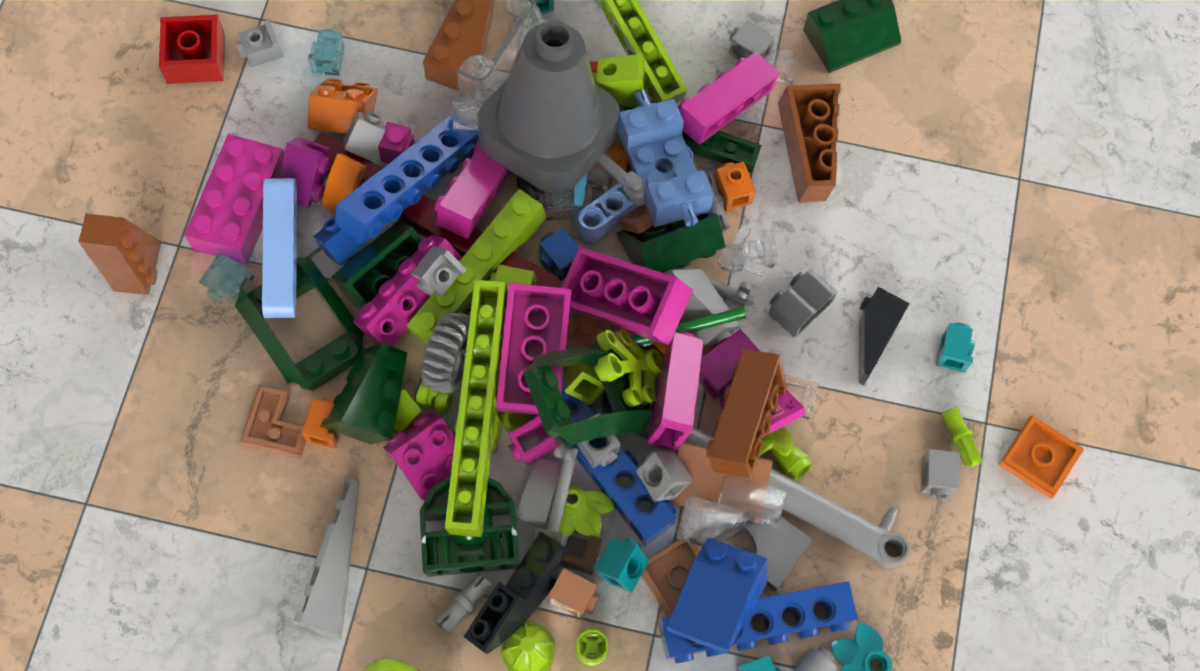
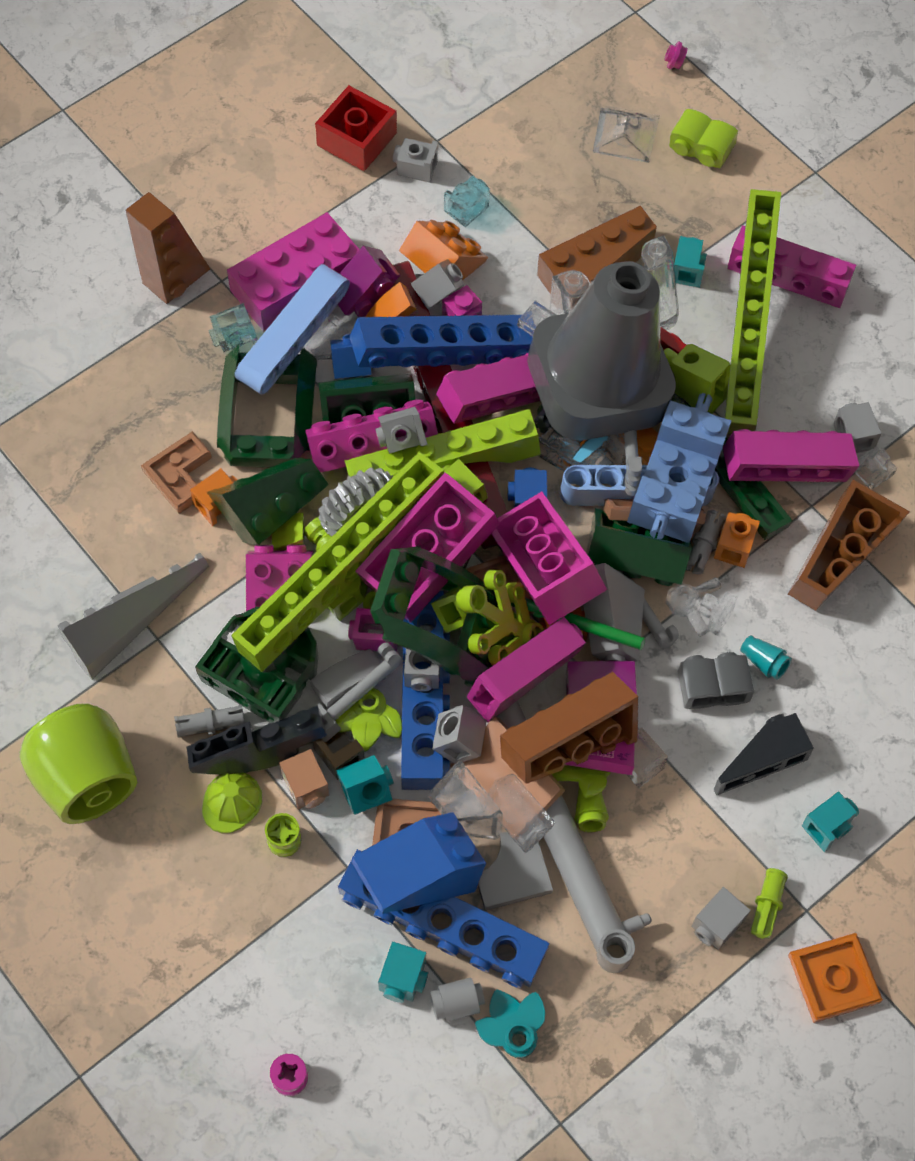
camera: 40 degrees right, 5 degrees down
none -> teal cone [740,635,792,680]

